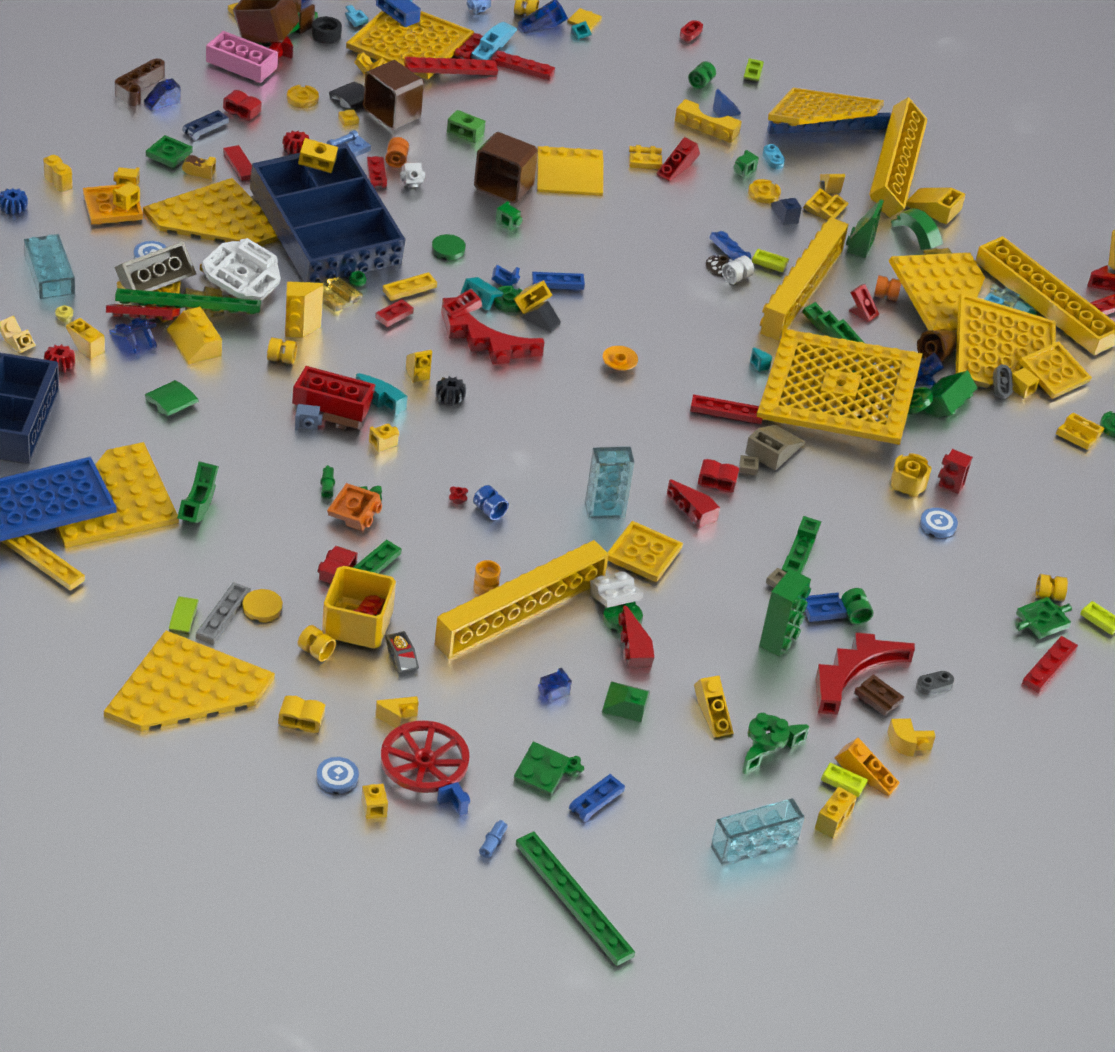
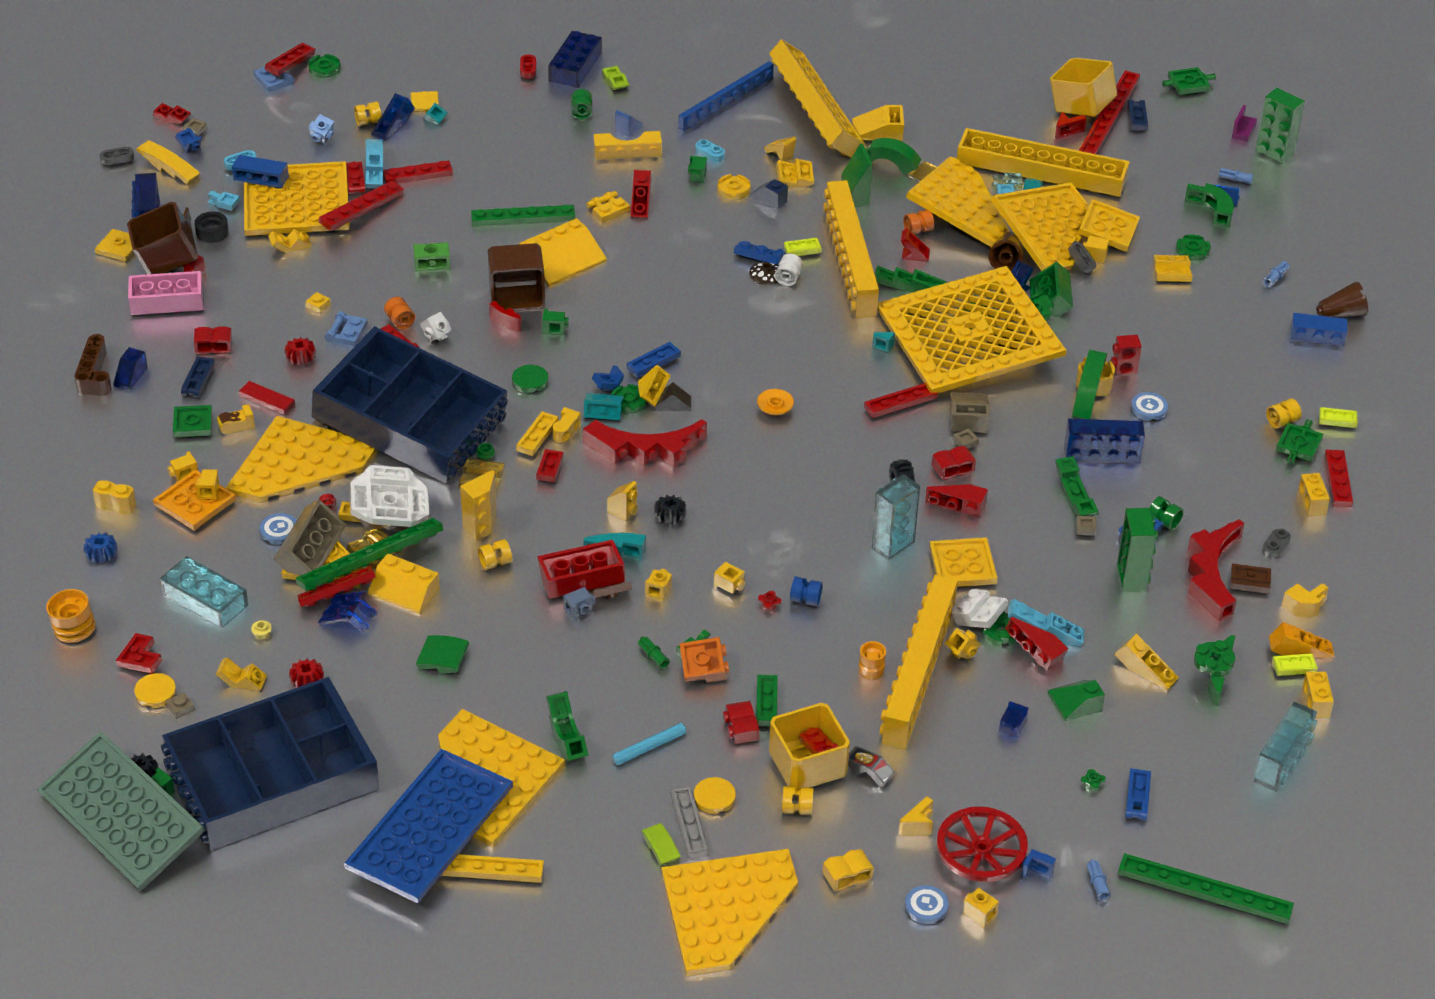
camera: 30 degrees left, 0 degrees up
yellow slope [66,318,105,360] -> none
yellow tile [287,85,319,108] -> none
yellow brick [298,138,338,173] -> none
black slope [329,82,364,109] -> none
reddish brown plate [363,59,424,131] -> none
red slope [442,289,482,318] -> none
green plate [514,741,571,796] -> none
yellow plate [768,87,884,126] -> none
none -> red plate [319,494,337,510]
none -> green plate [471,205,575,226]
none -> red slope [489,301,522,332]
none -> clear blue brick [548,31,602,88]
none -> yellow leg [553,407,581,443]
none -> medium azure axle [612,723,686,765]
none -> yellow brick [713,562,745,594]
none -> black gear [889,459,915,492]
none -> yellow brick [945,628,981,660]
none -> medium azure slope [1008,599,1084,646]
none -> clear blue brick [1064,418,1145,464]
none -> green slope [1072,349,1107,421]
none -> yellow brick [1298,473,1330,517]

